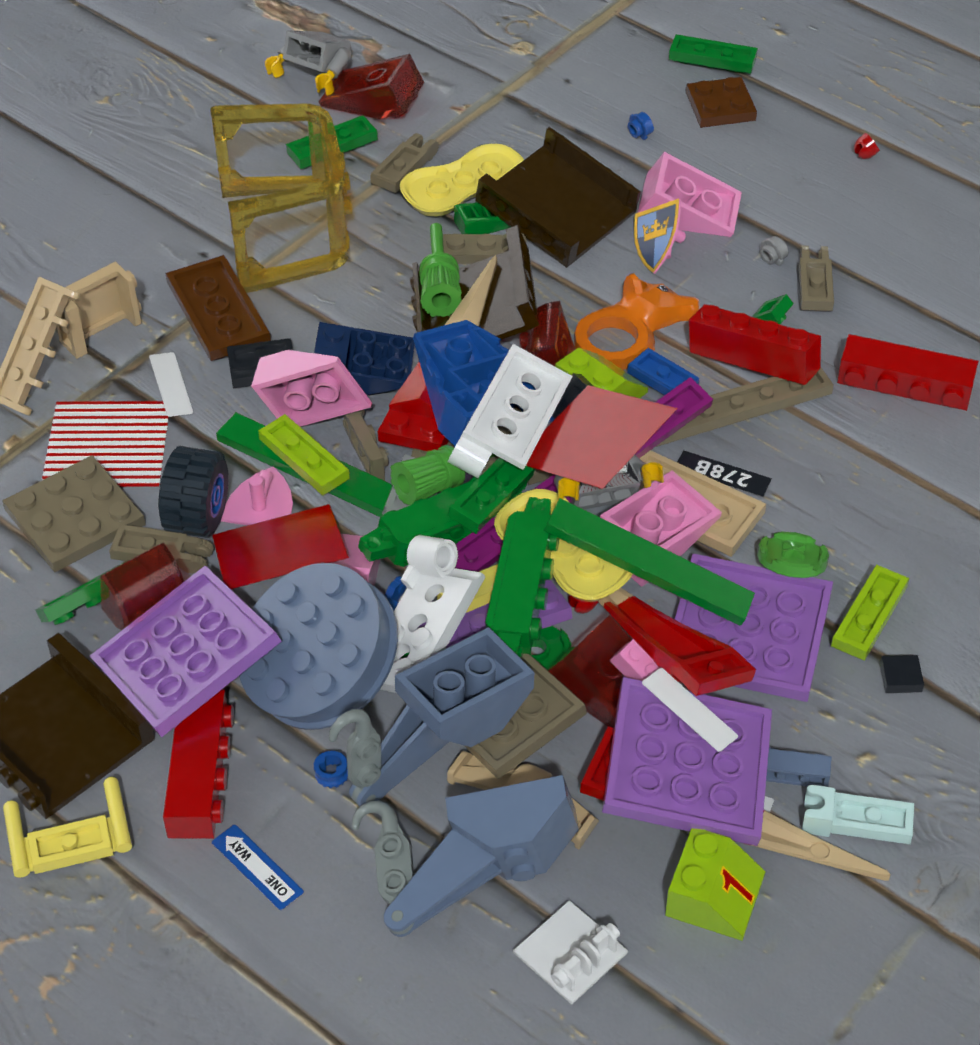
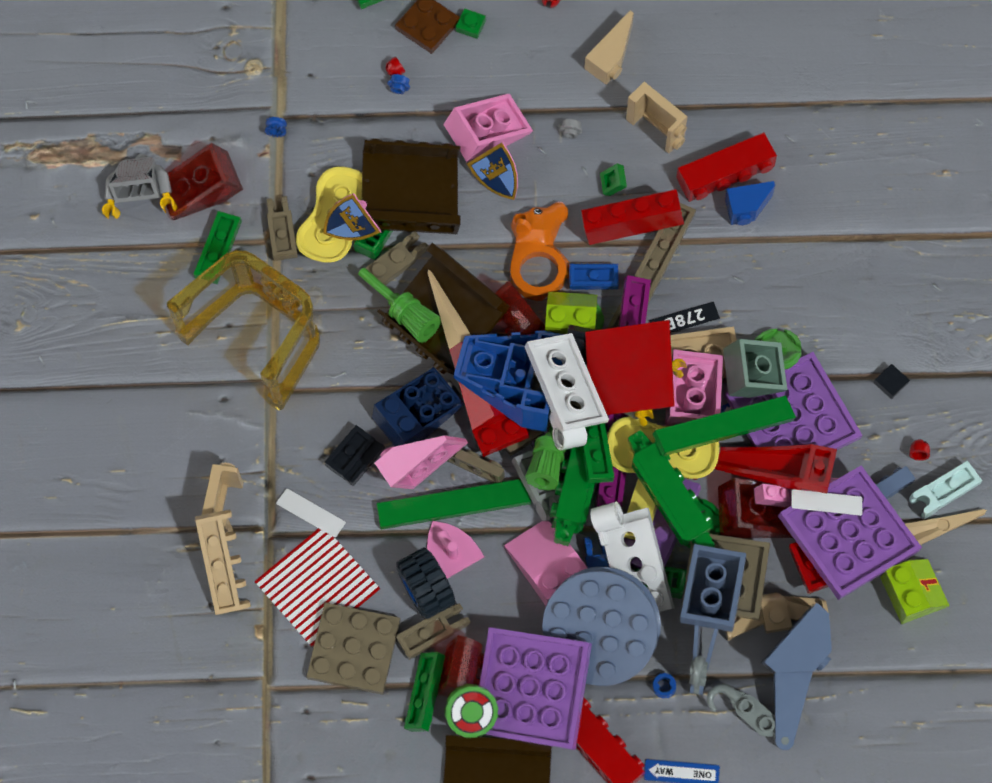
camera: 40 degrees left, 20 degrees up
reddish brown plate [165,255,271,361] -> none
red sticker [212,504,349,589] -> none
lime plate [258,414,350,496] -> none
white hinge [513,900,628,1005] -> none
dark tan hinge [799,245,834,311] -> none
lime plate [831,564,909,661] -> none
none -> blue bush [265,117,287,138]
none -> shield [323,193,381,240]
none -> red hinge [386,56,406,76]
none -> tile [445,684,498,738]
none -> green plate [456,8,486,39]
none -> tan slope [585,11,634,85]
none -> tan panel [626,82,687,154]
none -> sand green slope [723,339,787,398]
none -> blue slope [725,181,775,226]
none -> red hinge [909,439,930,461]

